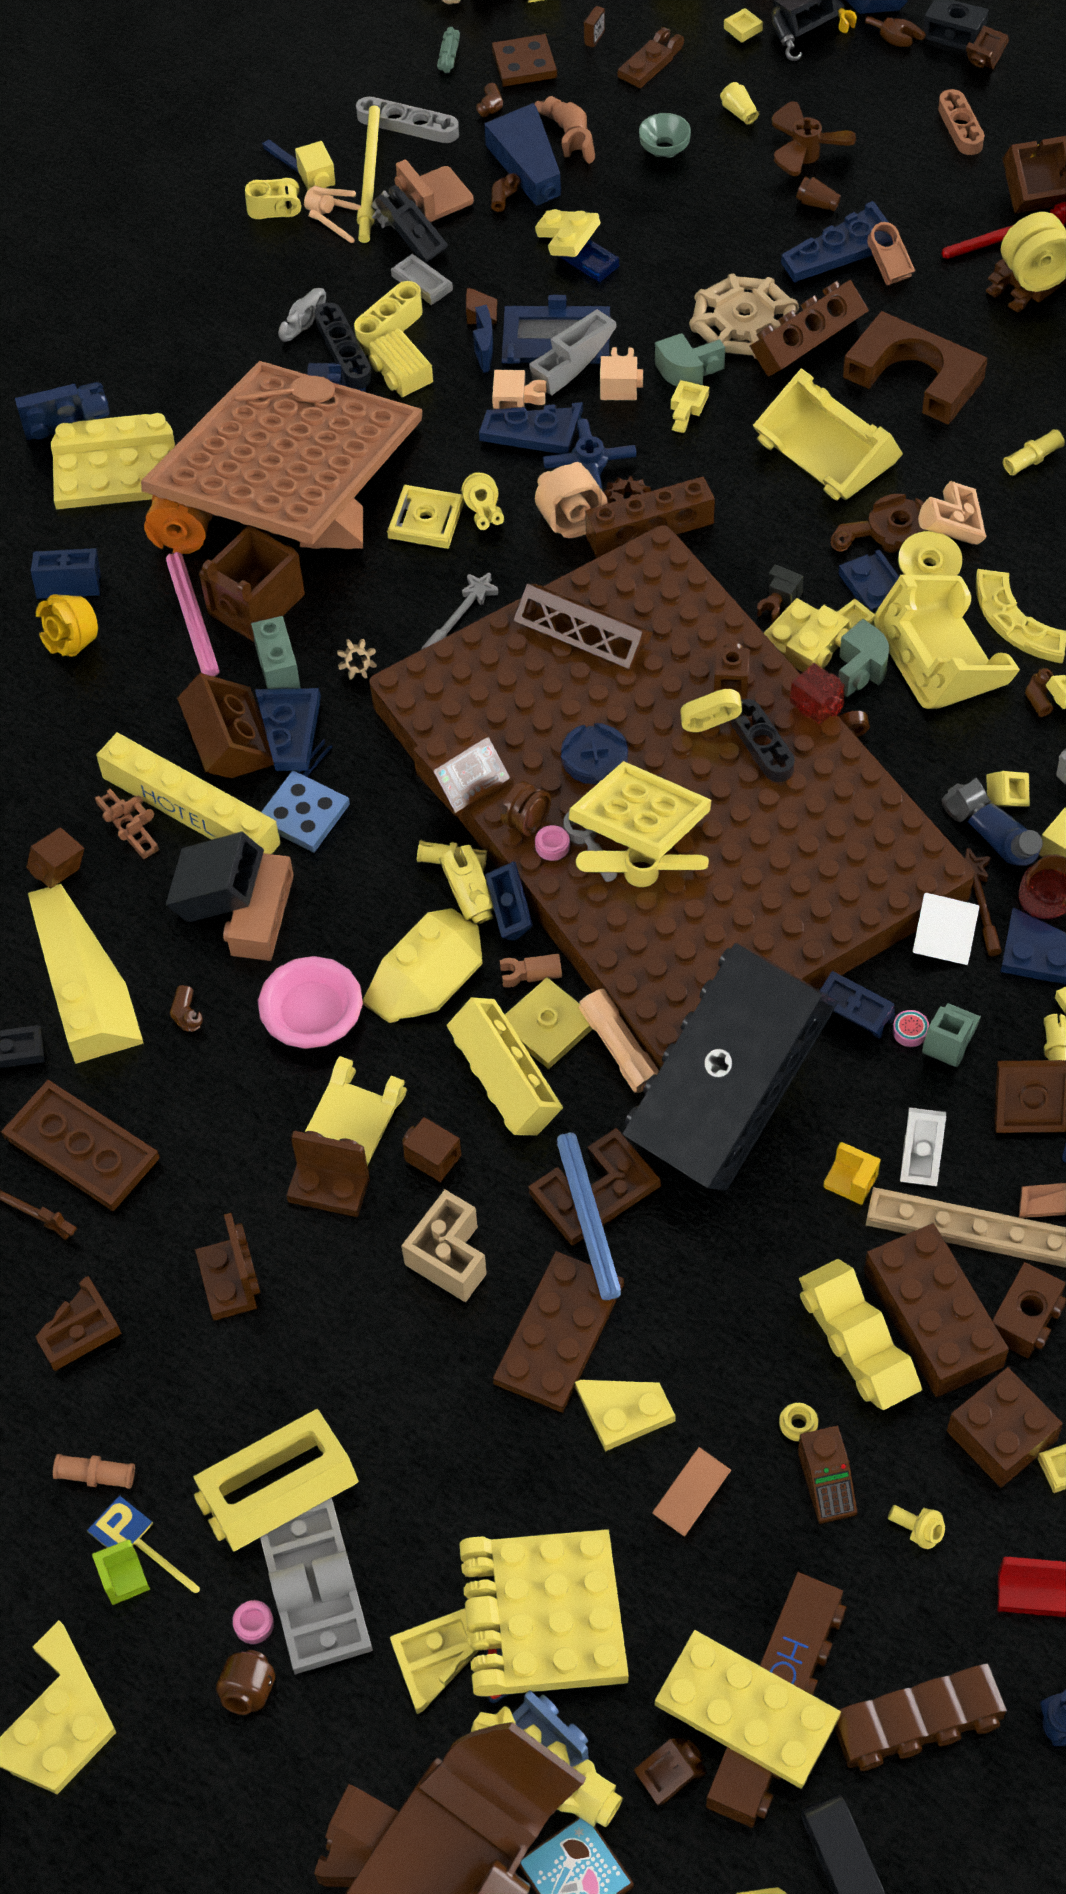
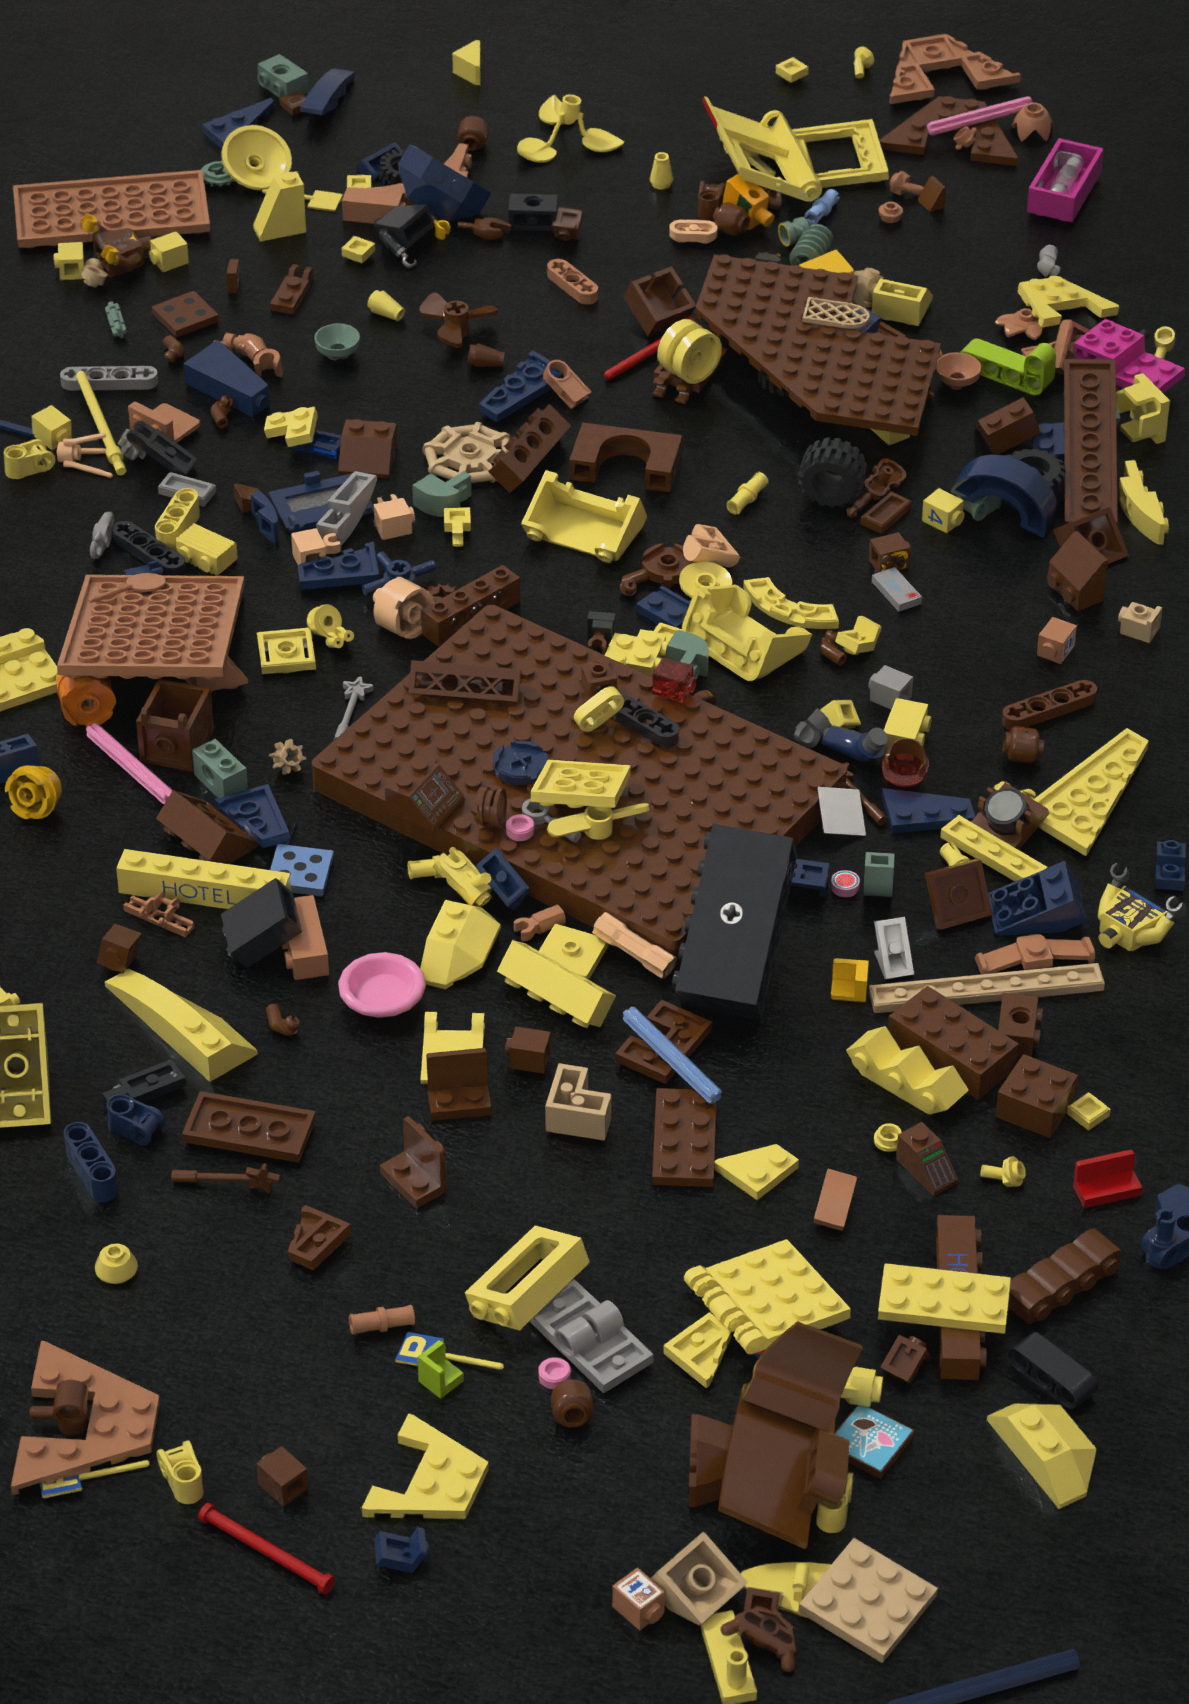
camera: 25 degrees left, 15 degrees down
none -> reddish brown slope [338,419,397,479]

